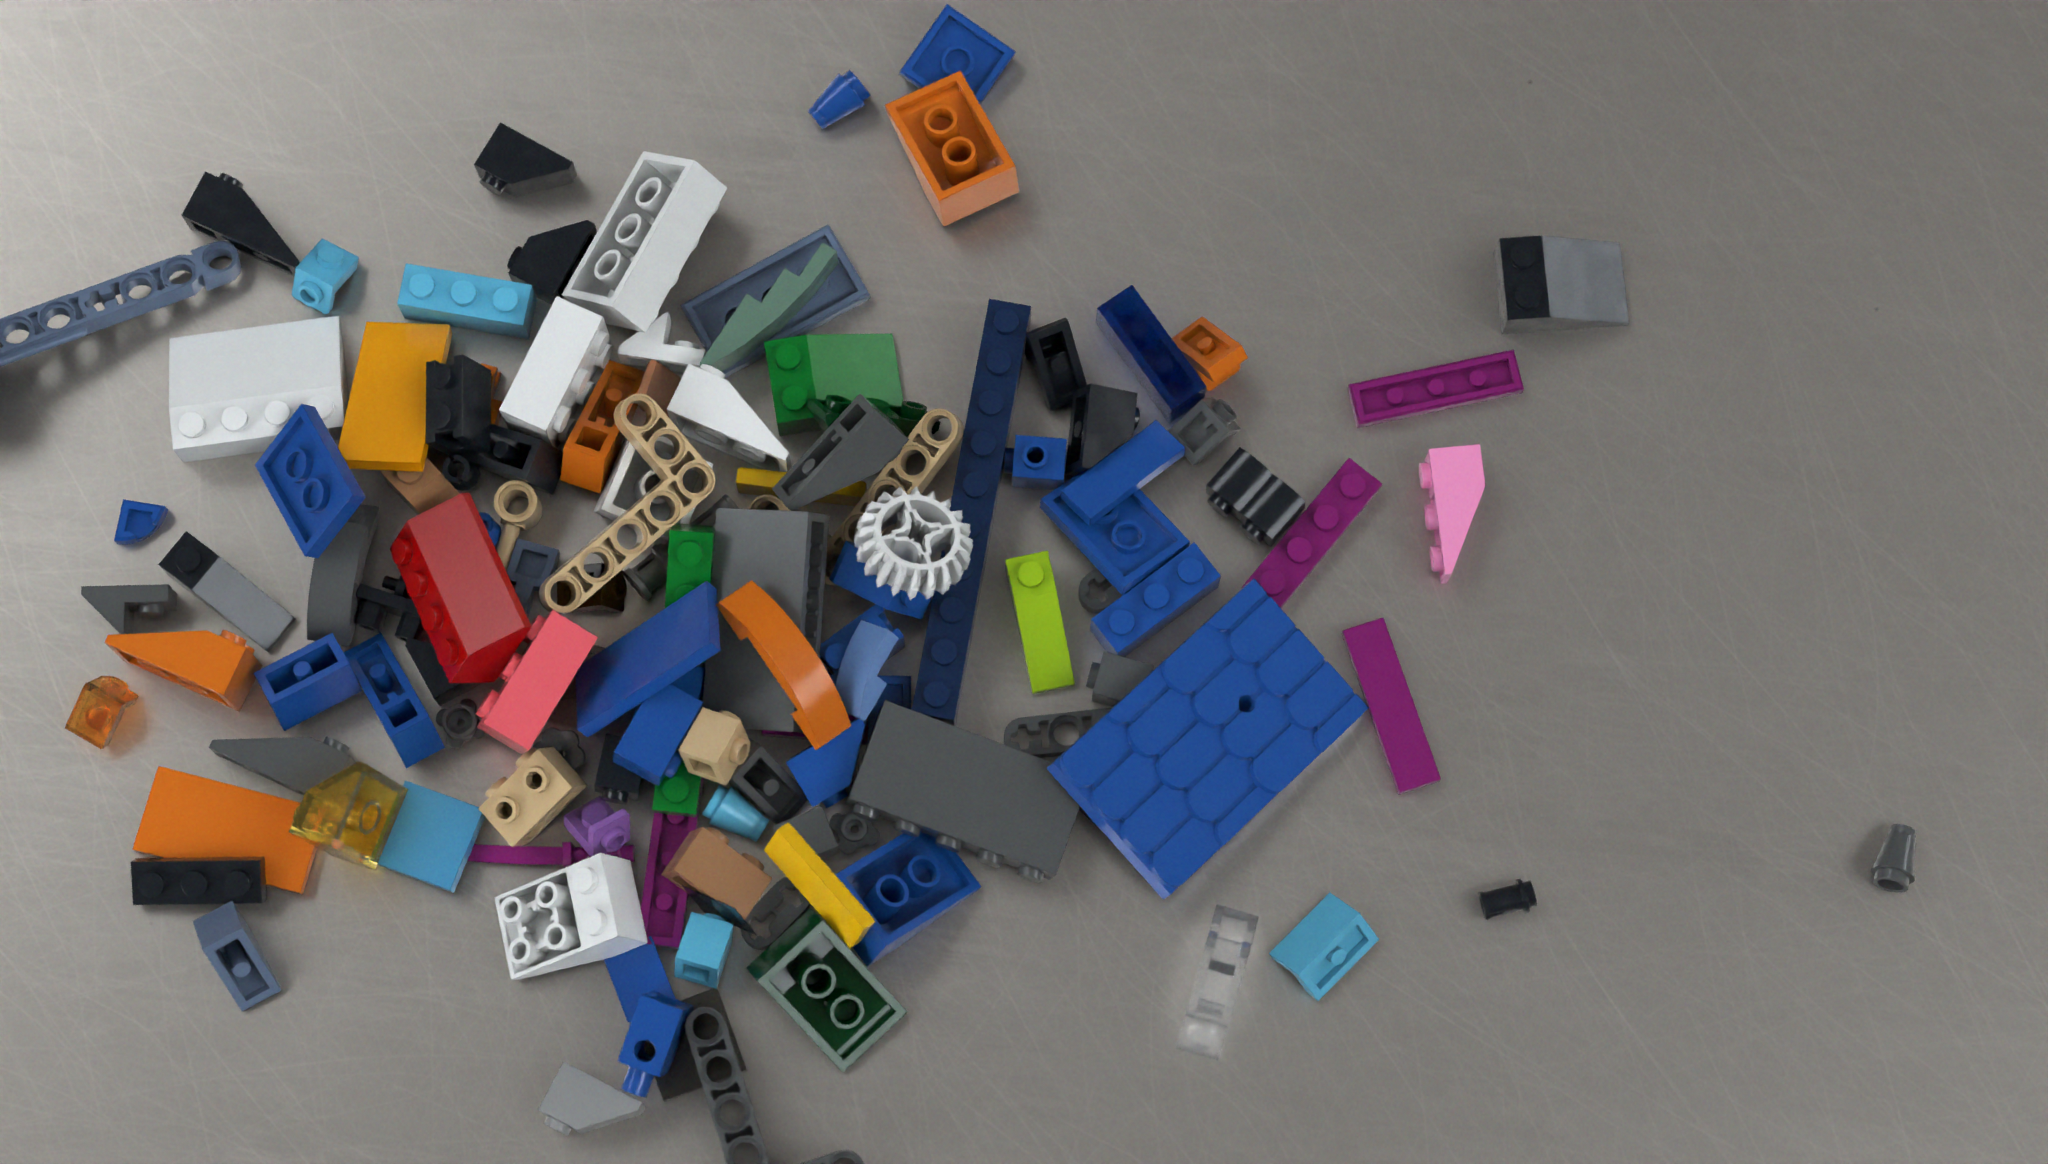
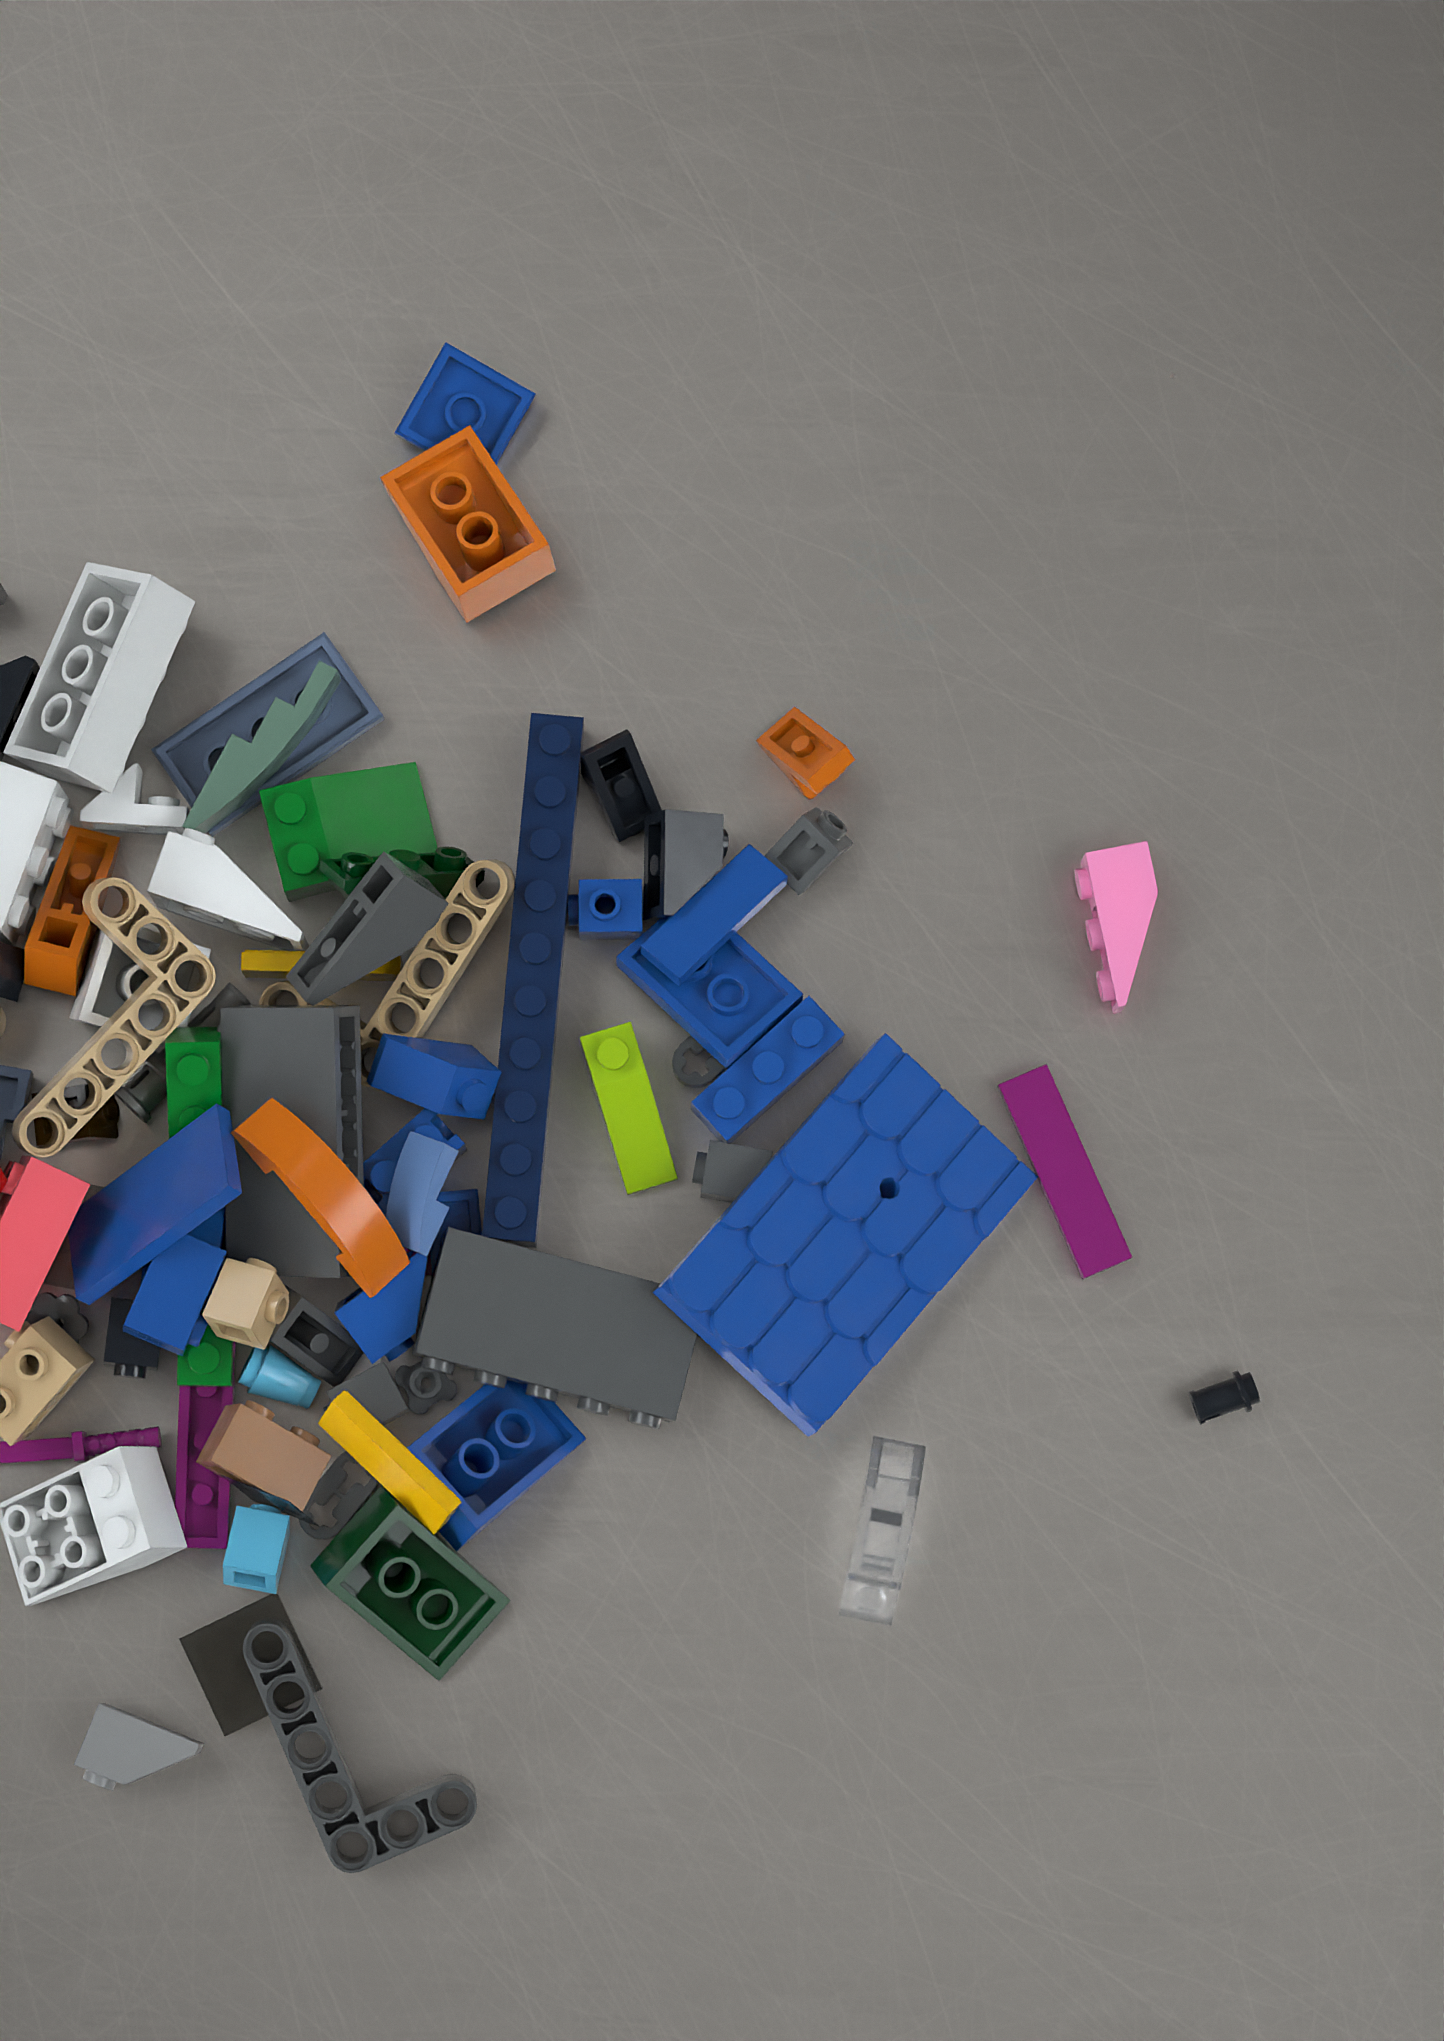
camera: 10 degrees left, 5 degrees up
medium lavender bracket [564,796,630,856] -> none
blue sticker [604,936,676,1022] -> none
blue torso [618,991,695,1098] -> none
nougat slope [638,360,681,417] -> none
blue cone [807,70,871,130] -> none
white gear [854,486,973,601] -> none
dark grey beam [1004,708,1111,758] -> none
clear blue brick [1096,285,1207,423] -> none
black brick [1206,447,1306,546] -> none
magenta plate [1242,458,1382,609] -> none
medium azure panel [1269,893,1379,1001] -> none
magenta tile [1347,350,1524,428] -> none
slope [1493,236,1629,335] -> none

